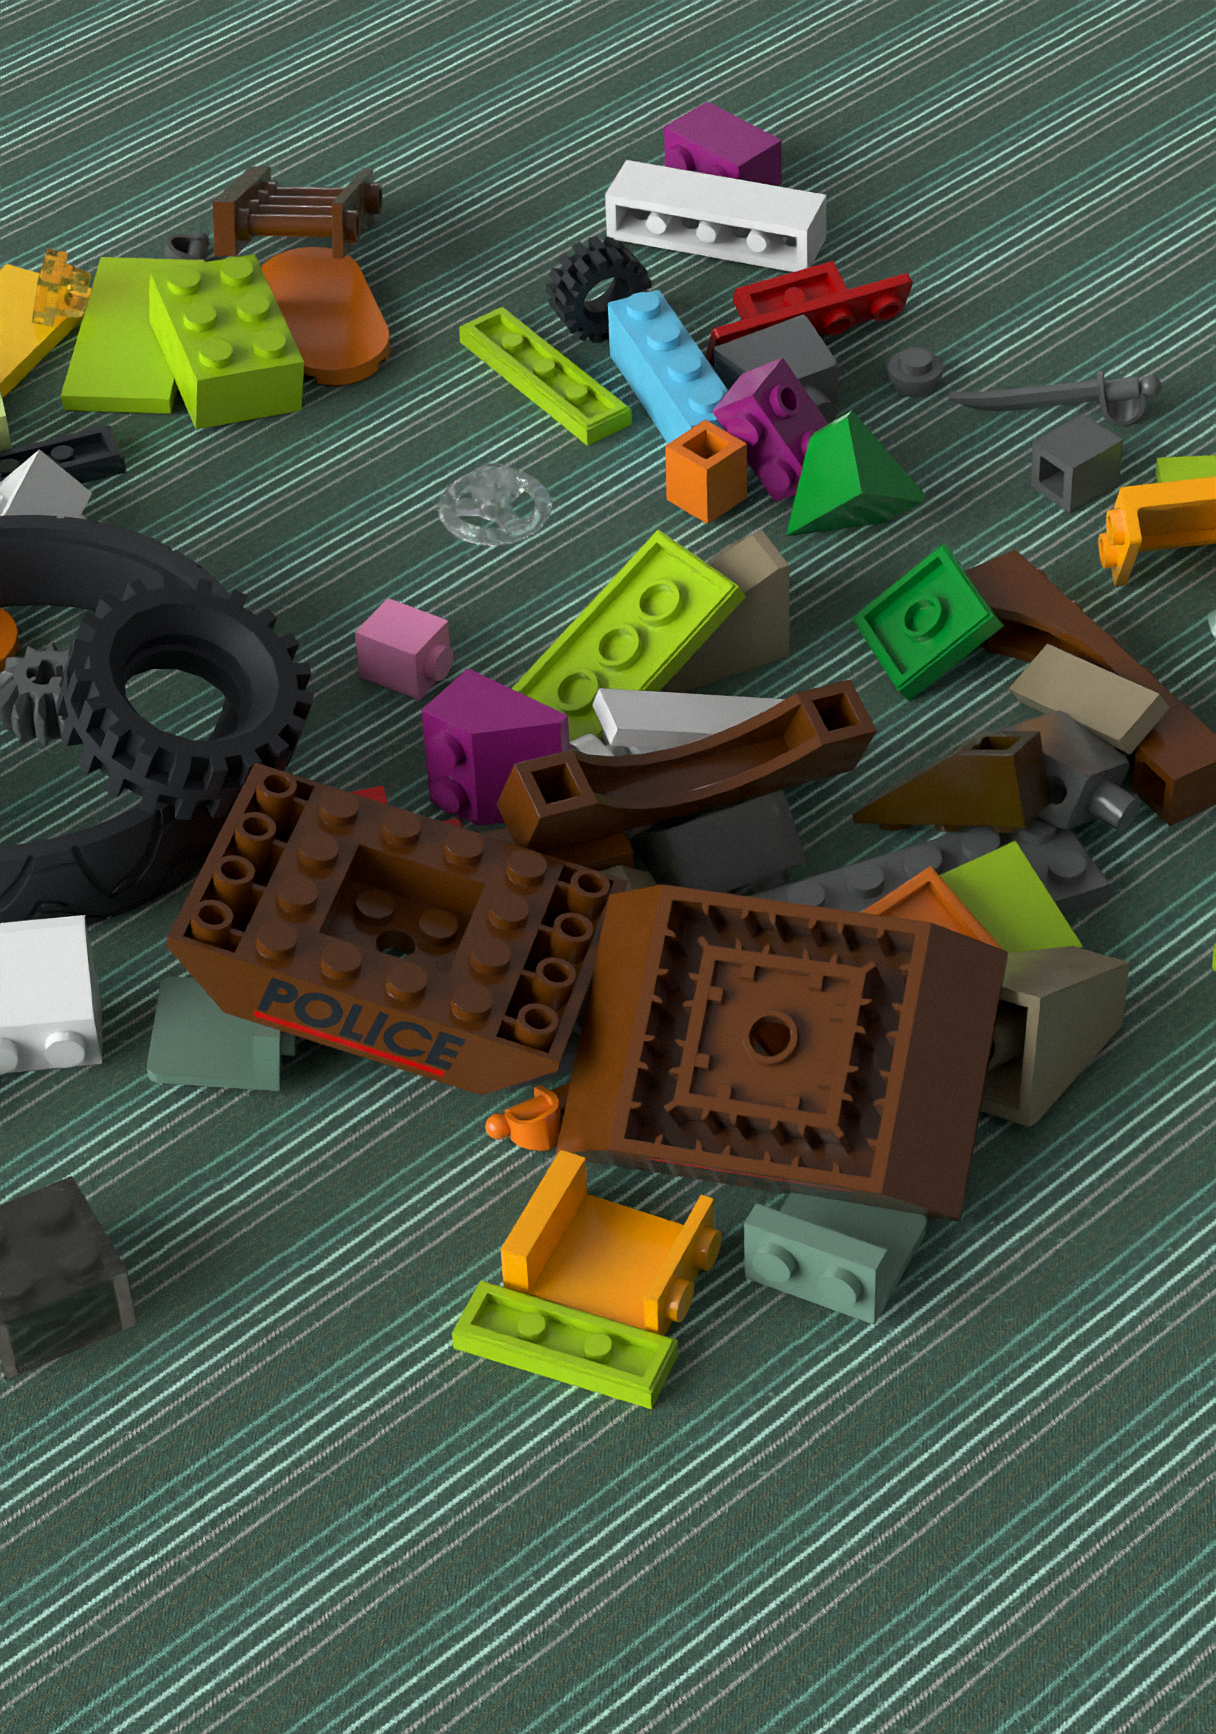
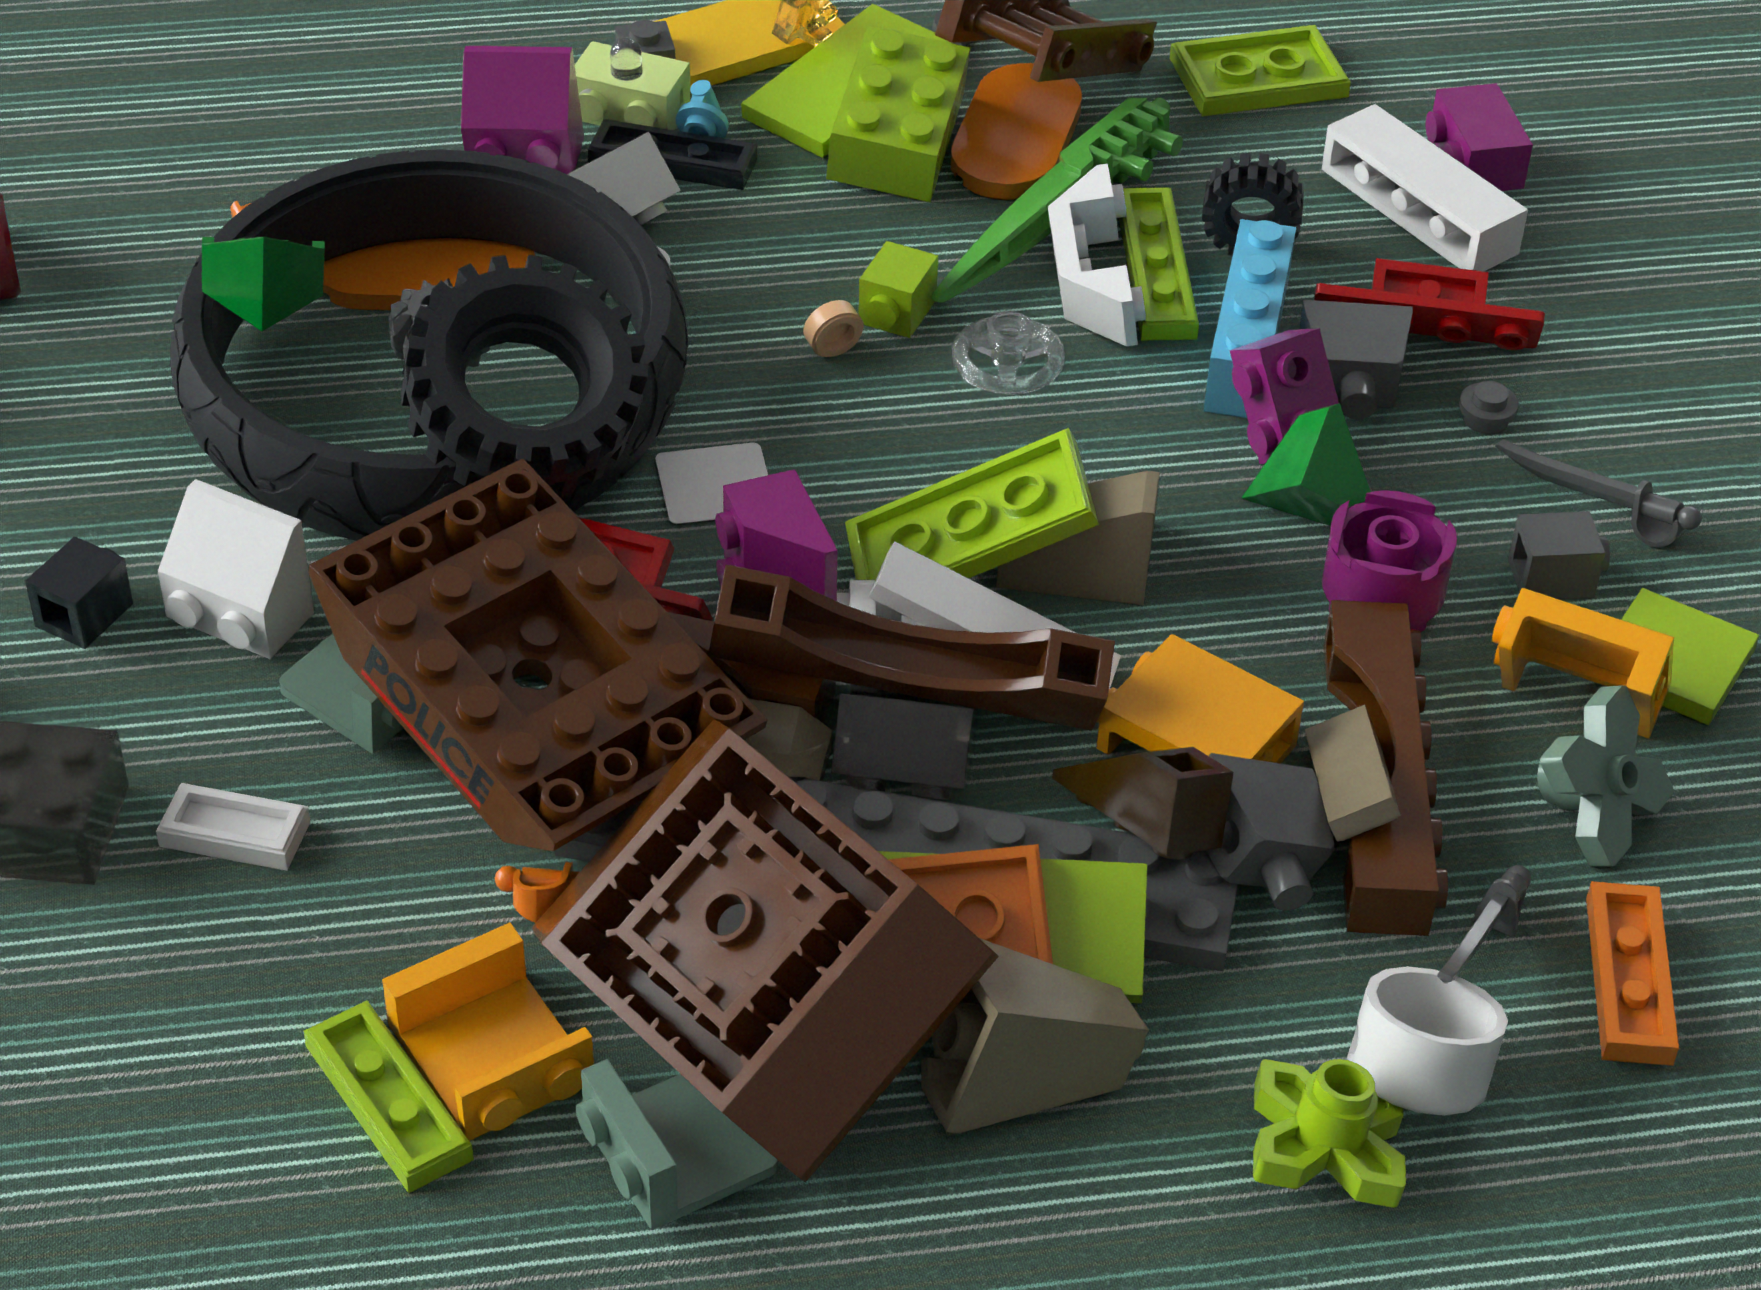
camera: 30 degrees right, 0 degrees up
bright pink brick [355,598,453,700] -> none
orange brick [665,420,747,524] -> none
green plate [851,543,1004,701] -> none
none -> white tile [156,783,310,871]
none -> white sticker [655,443,768,524]
none -> medium azure plate [676,80,729,138]
none -> light nougat tile [803,300,864,357]
none -> lime brick [858,241,938,338]
none -> bright green piece [931,97,1183,303]
none -> white slope [1048,164,1146,346]
none -> light orange panel [1096,634,1304,764]
none -> lime tile [1169,25,1351,117]
none -> magenta brick [1322,490,1457,633]

